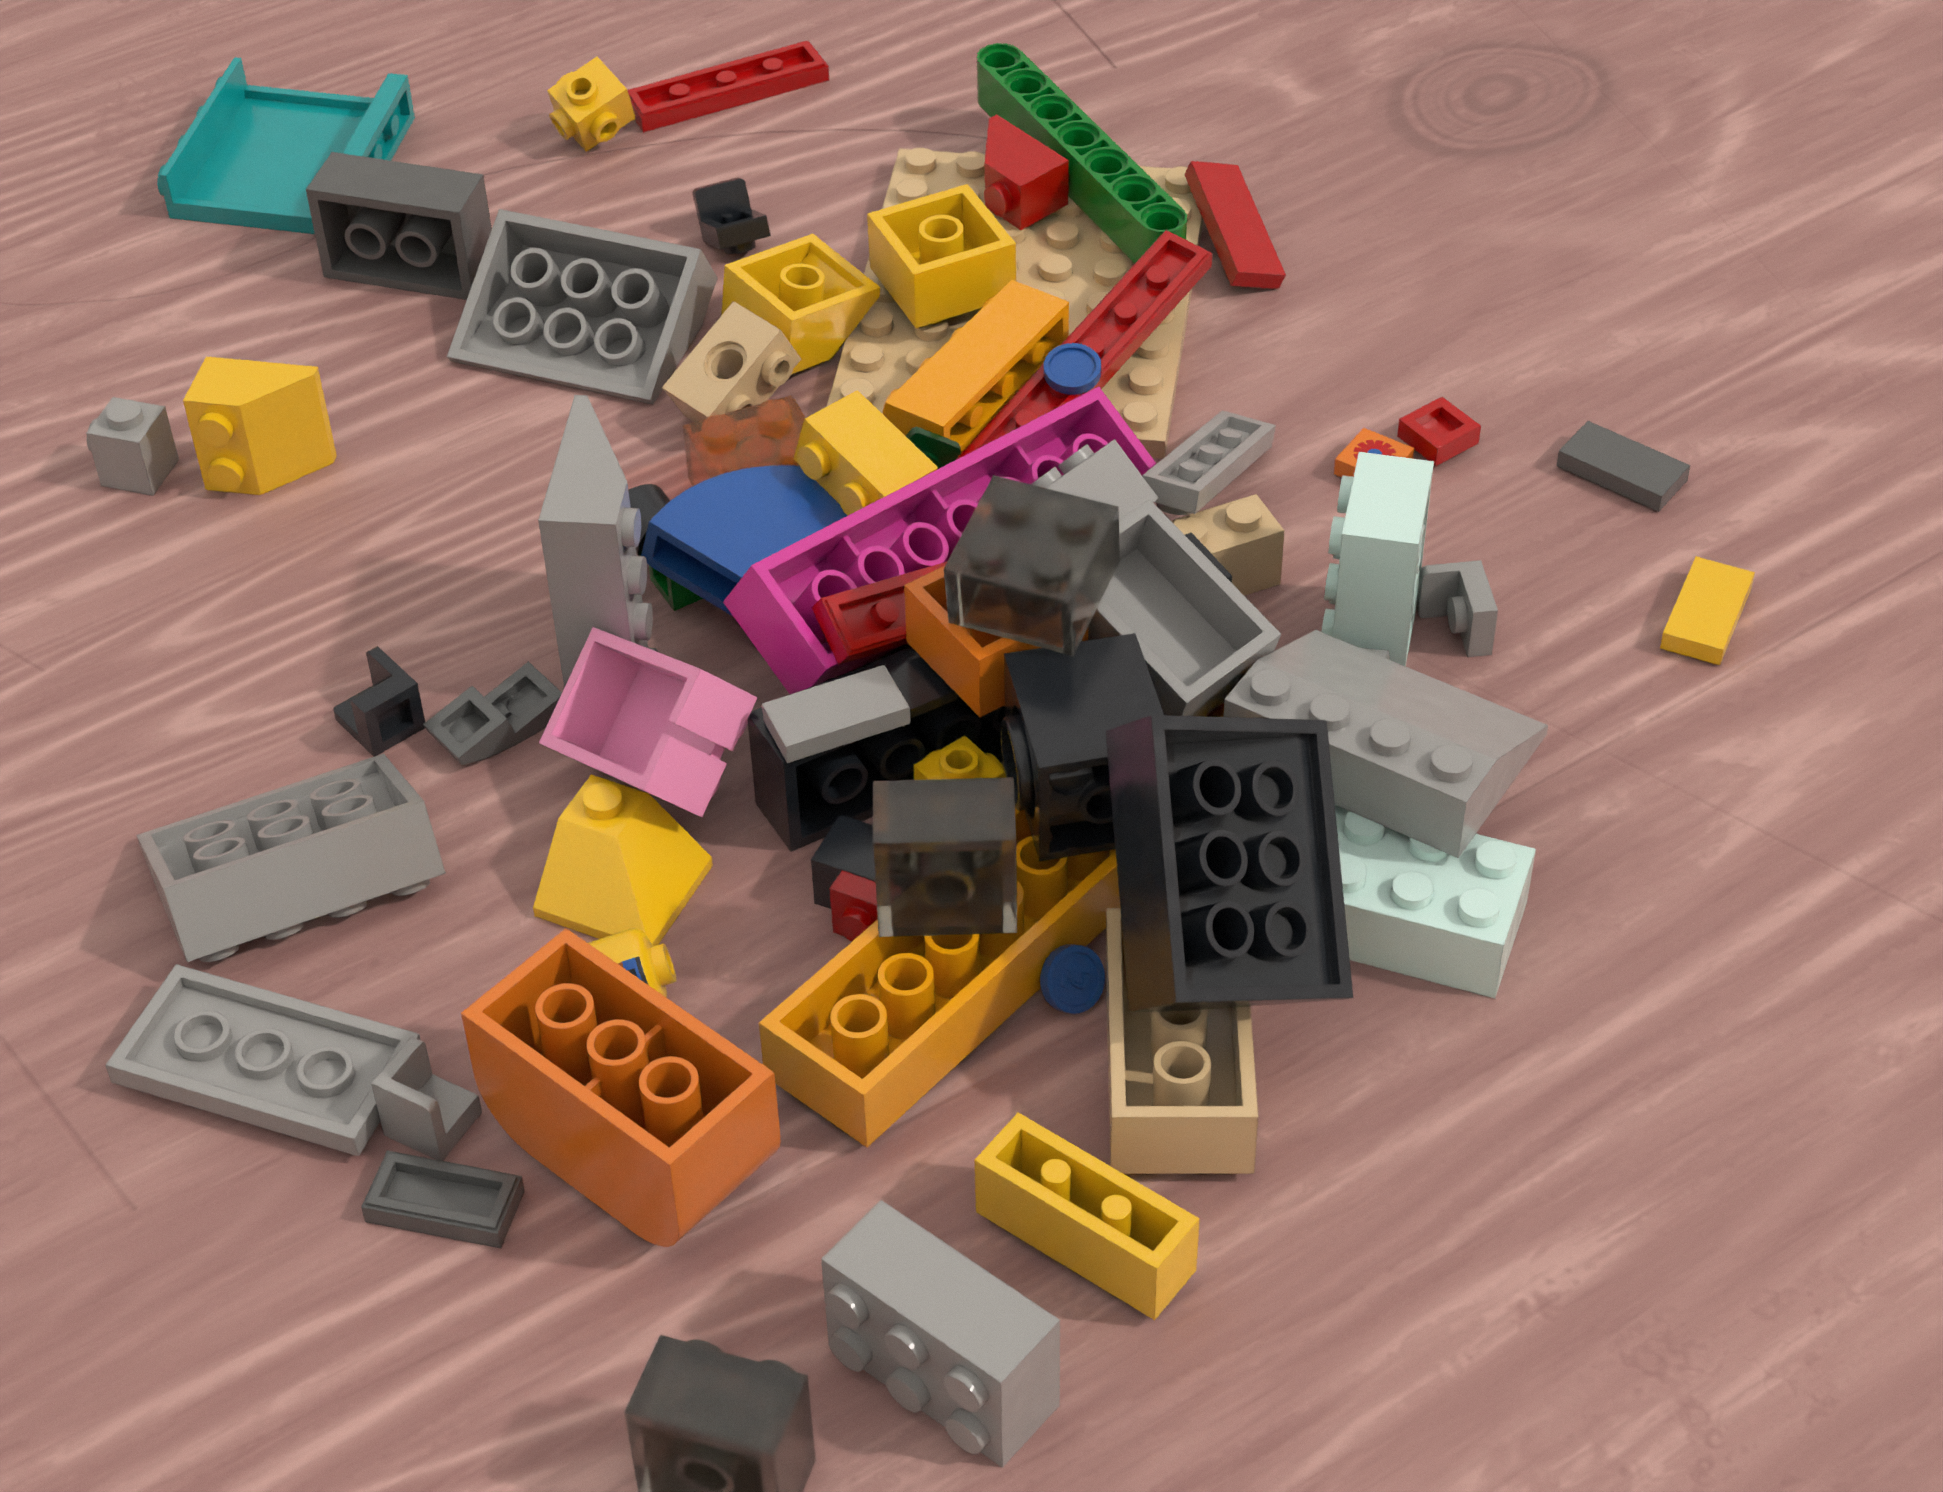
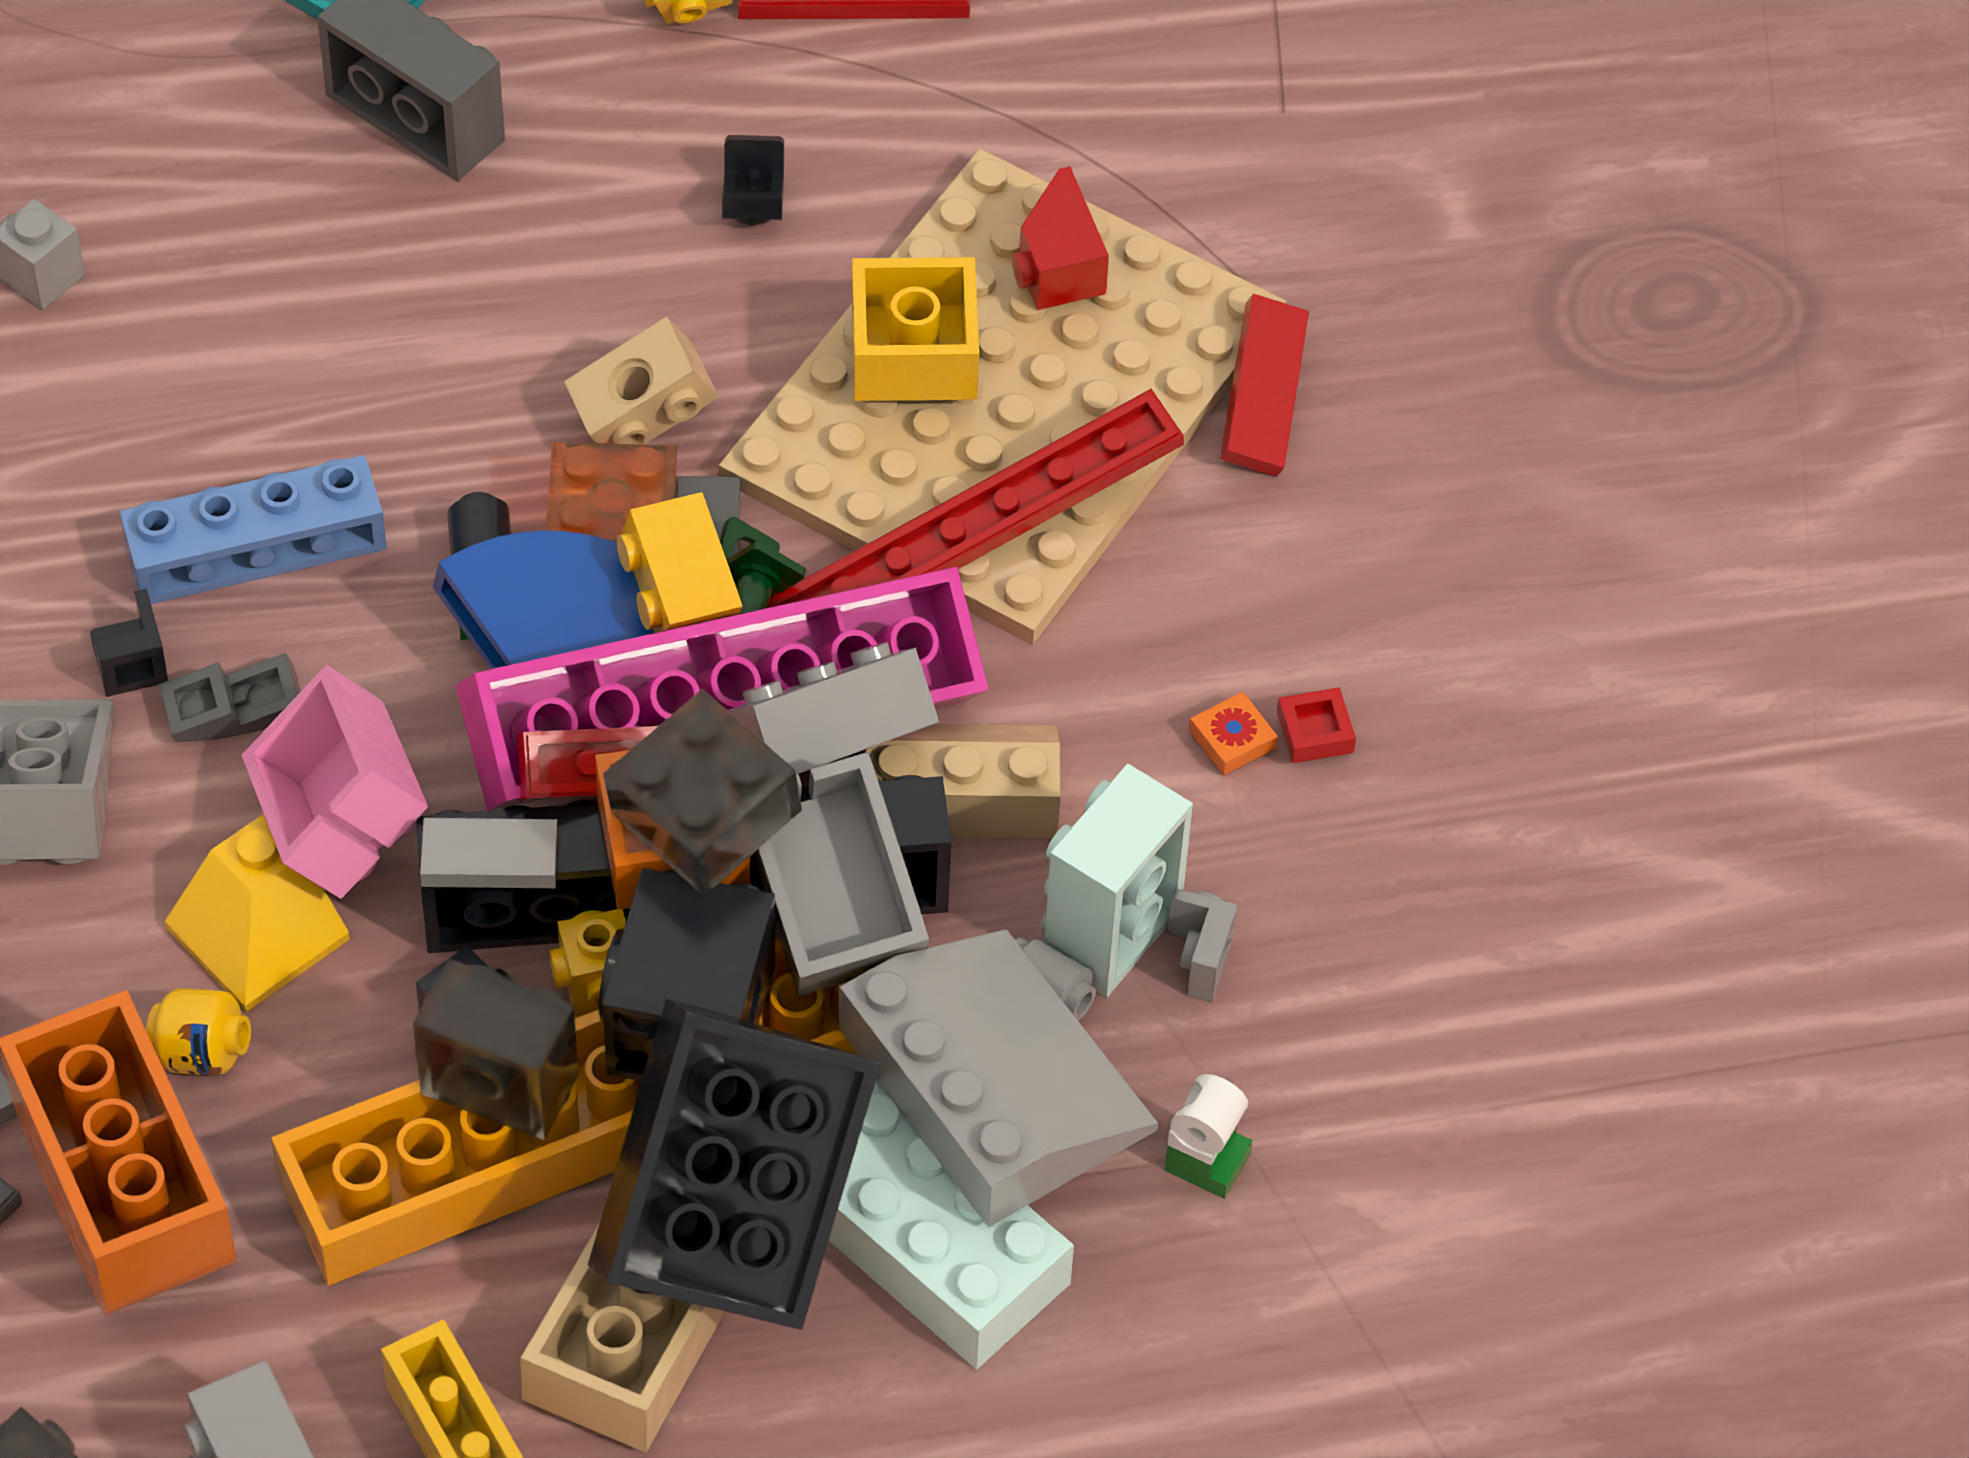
camera: 20 degrees right, 10 degrees up
yellow slope [183,356,337,495] -> none
light grey slope [447,209,717,404] -> none
light grey slope [538,395,658,688] -> none
yellow slope [721,234,881,374] -> none
light orange brick [883,280,1069,453] -> none
green beam [977,43,1187,263] -> none
blue piece [1040,944,1105,1014] -> none
blue piece [1044,343,1101,395] -> none
light grey plate [1143,410,1276,515] -> none
dark grey tile [1556,421,1690,512] -> none
yellow tile [1660,556,1755,665] -> none
none -> medium blue brick [119,455,387,604]
none -> white leg [1165,1074,1253,1199]

